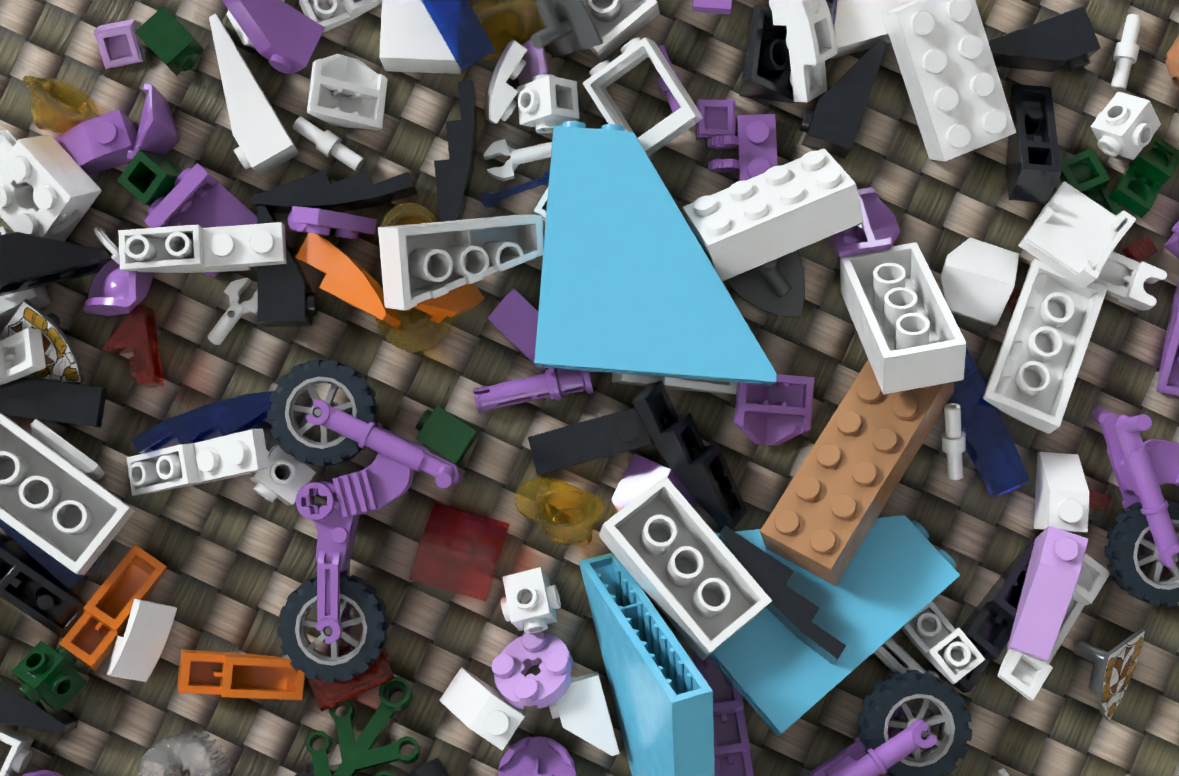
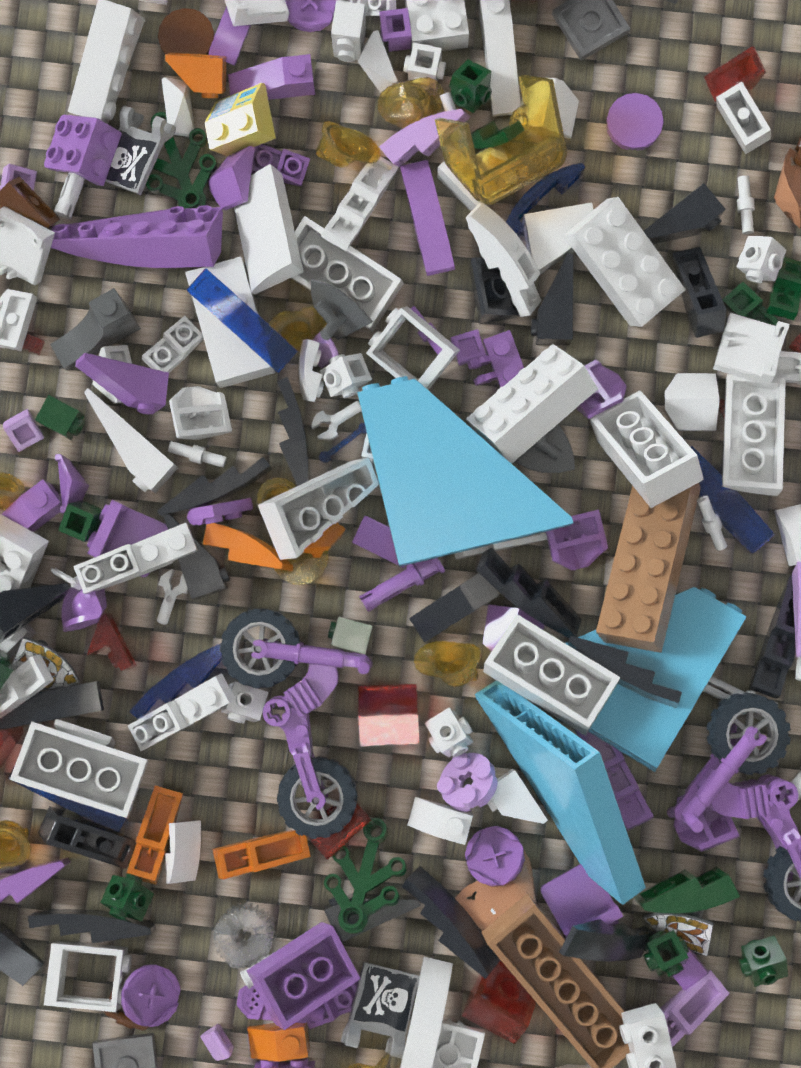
camera: 10 degrees left, 0 degrees up
white slope [900,601,985,684] -> none

